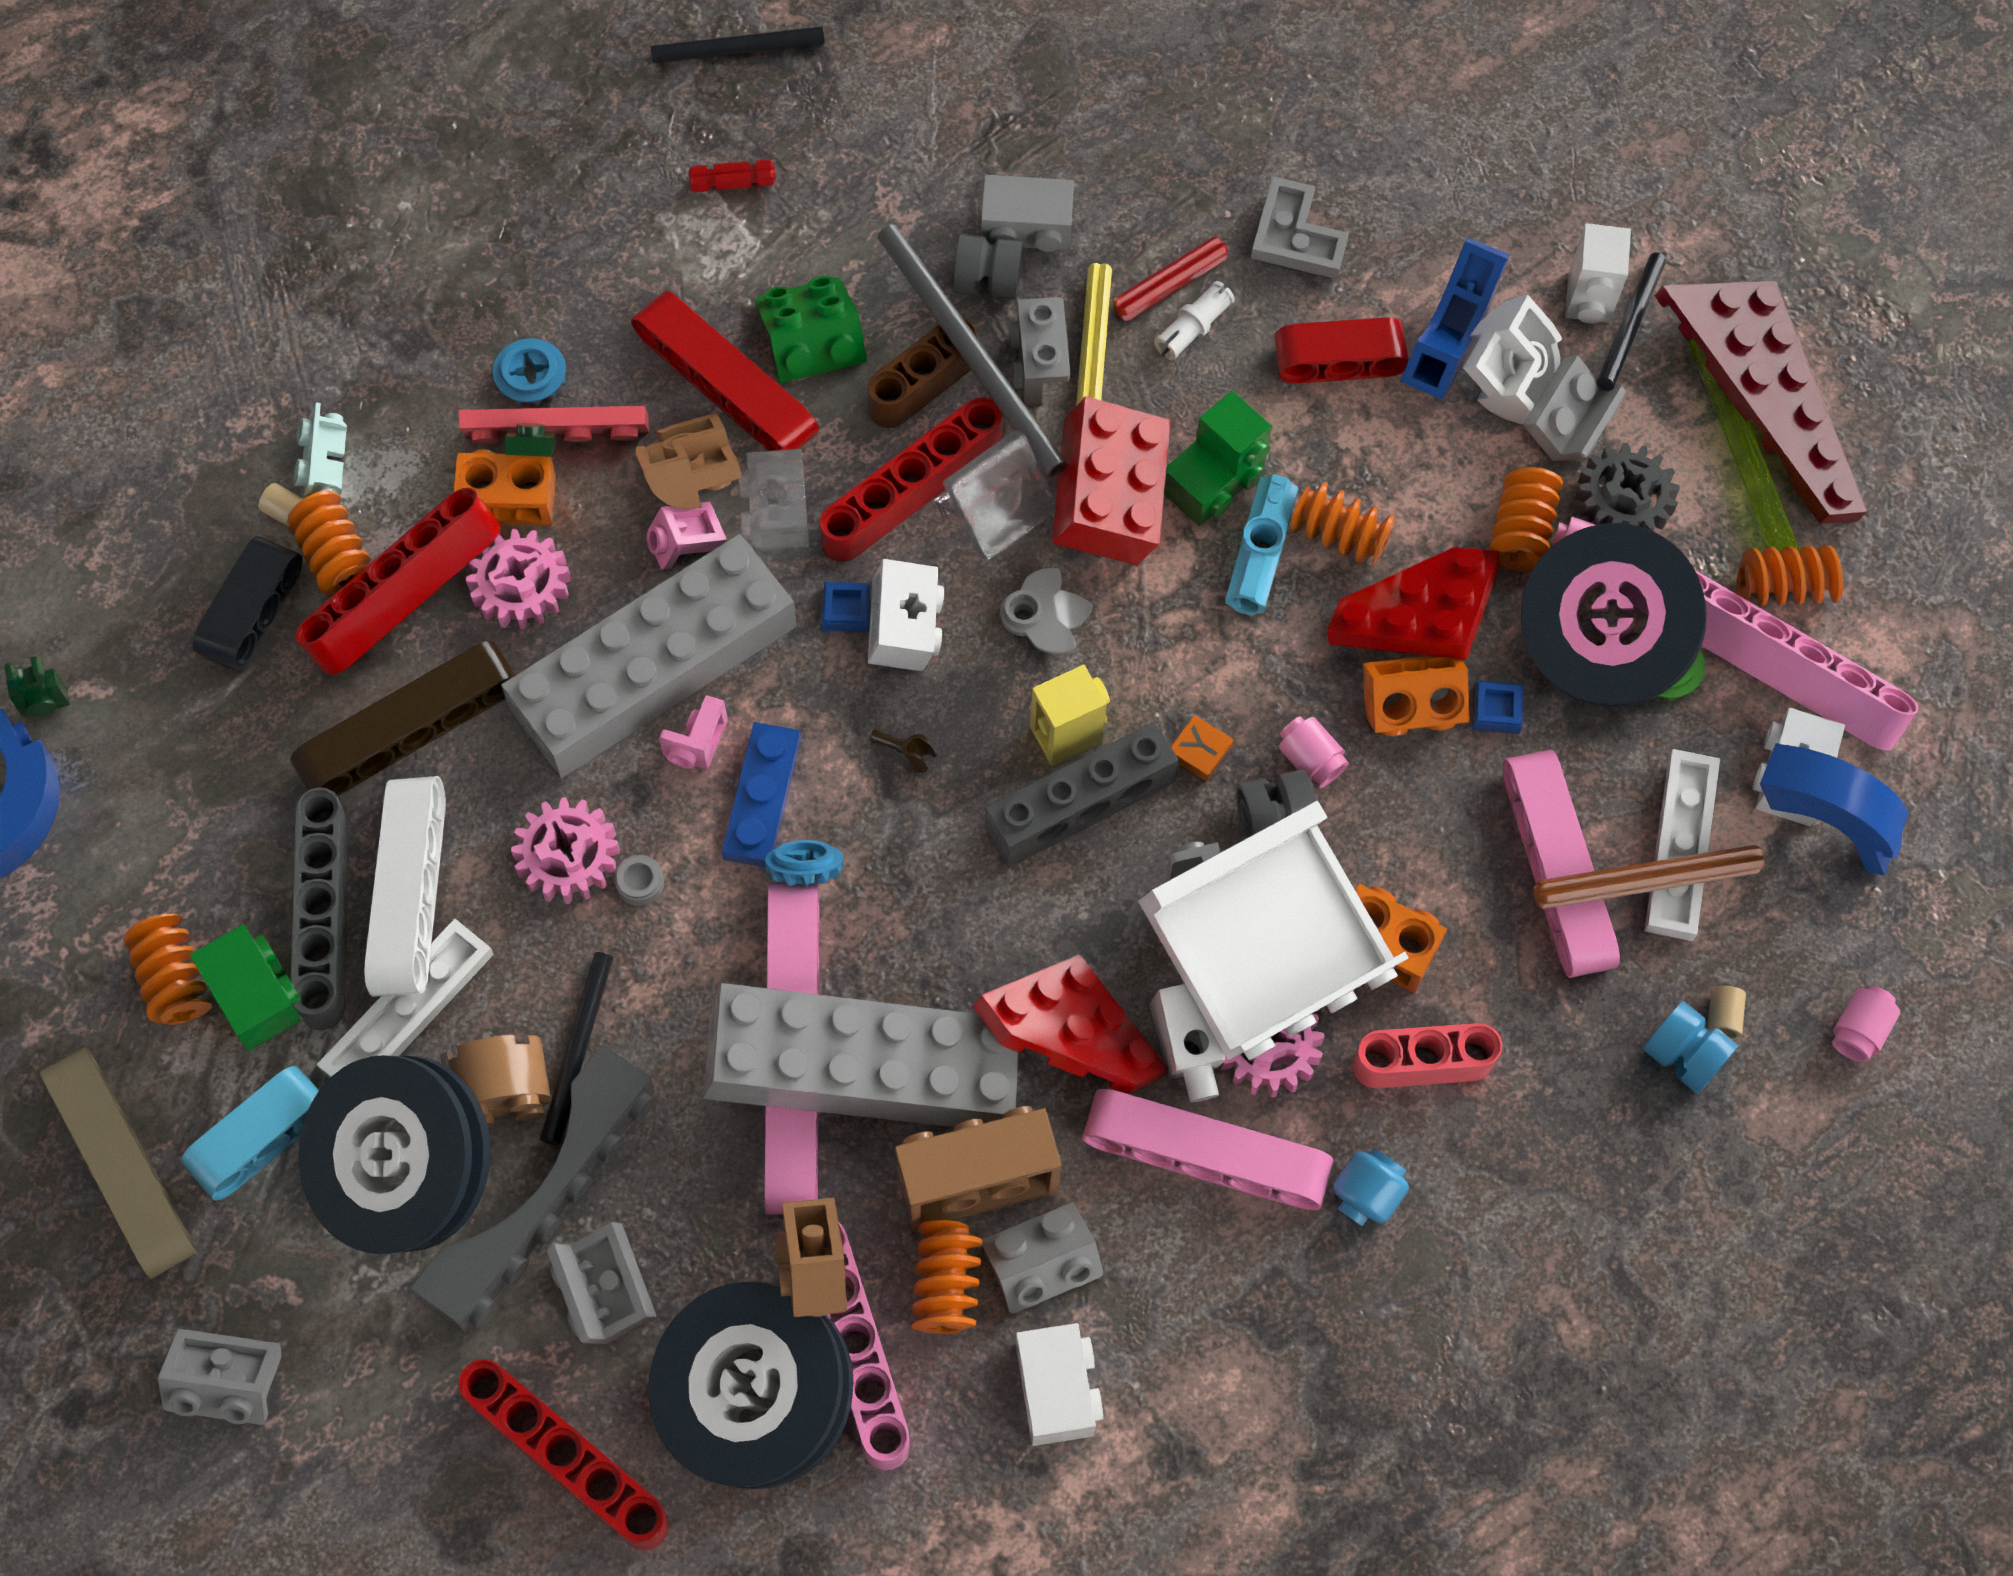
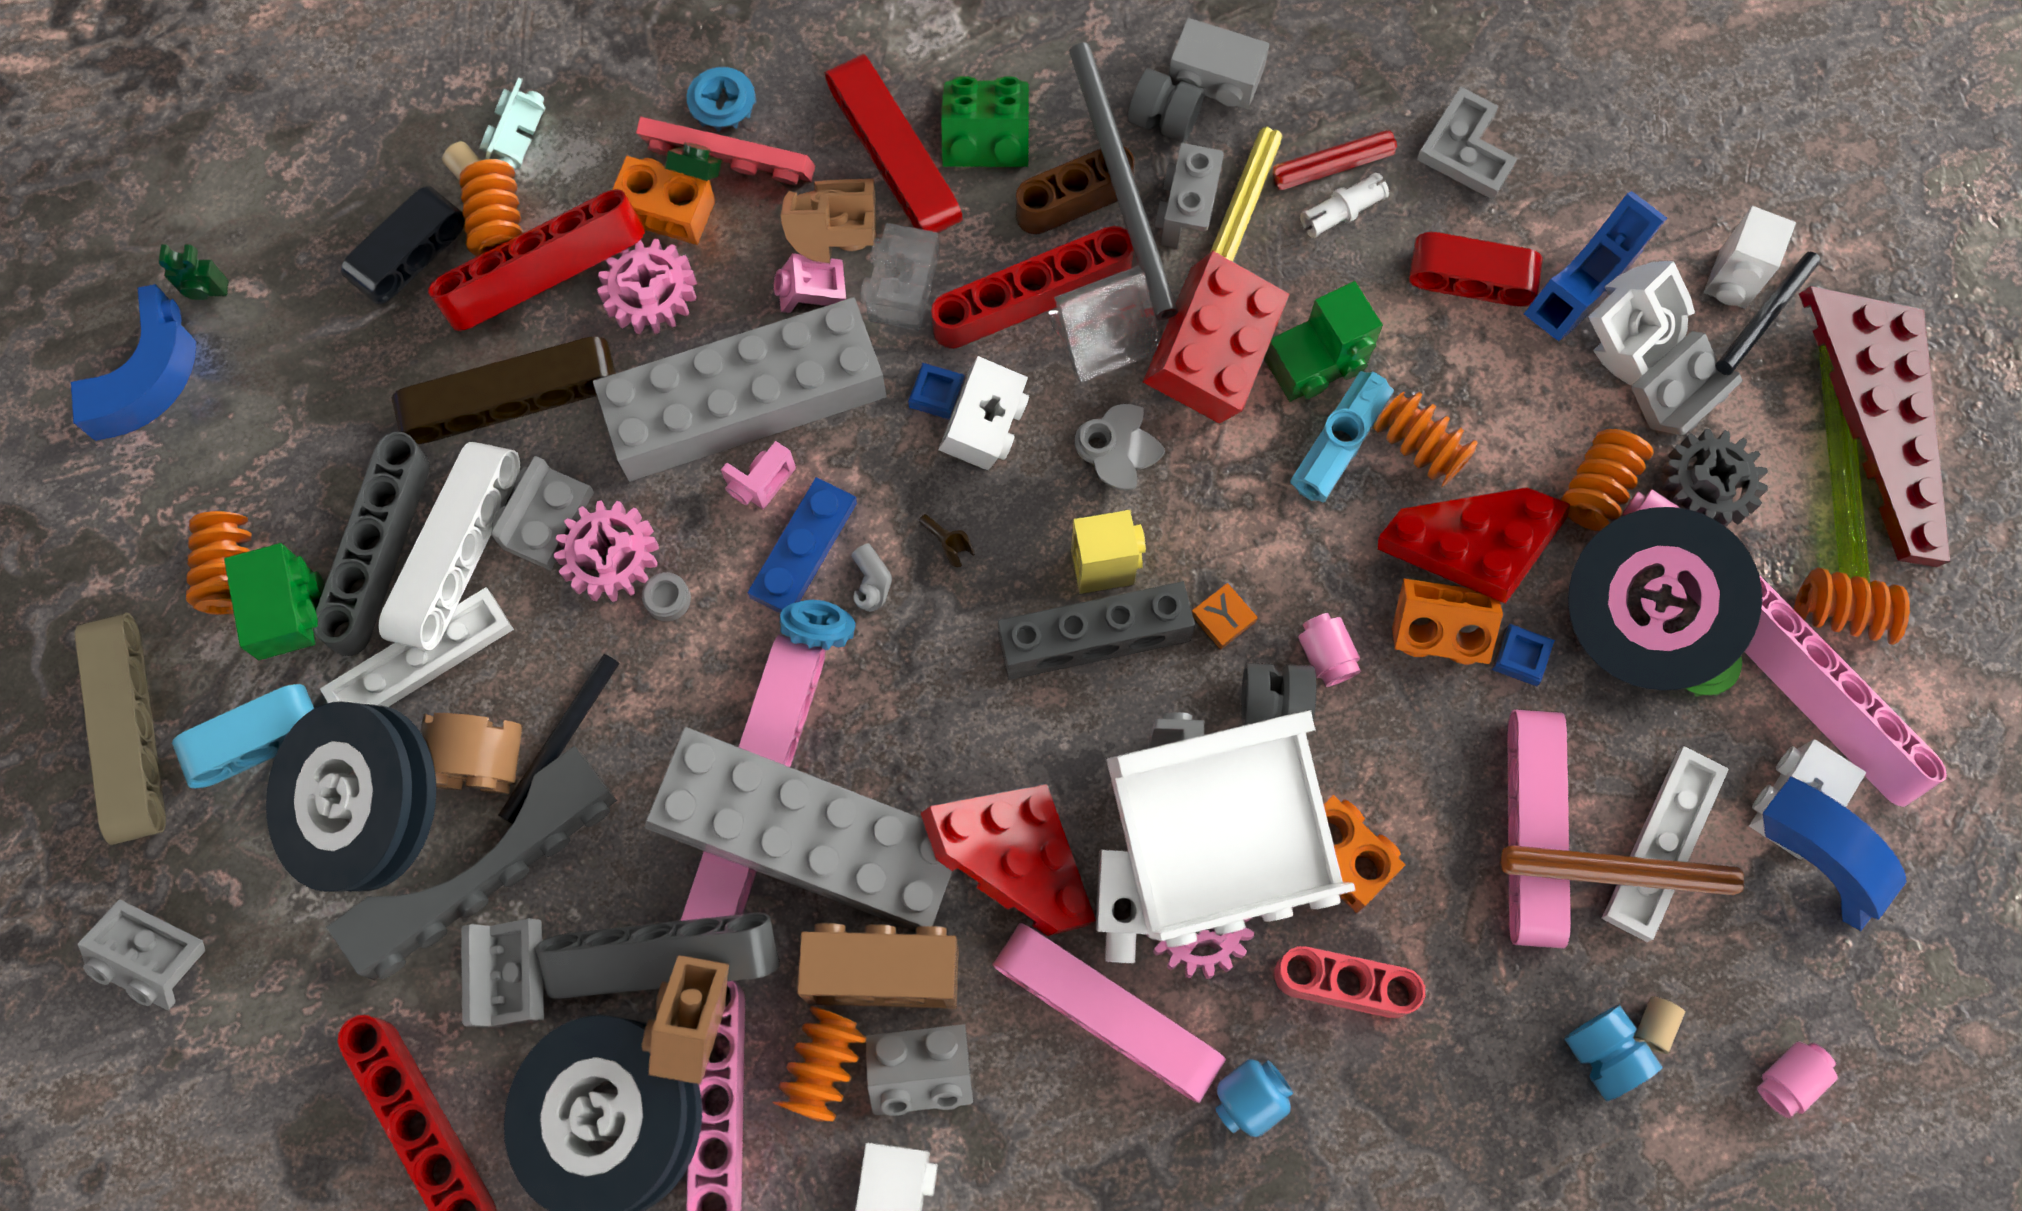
camera: 20 degrees right, 5 degrees up
none -> light grey bracket [491,456,594,571]
none -> dark grey beam [535,913,780,998]
none -> light grey arm [851,543,892,612]

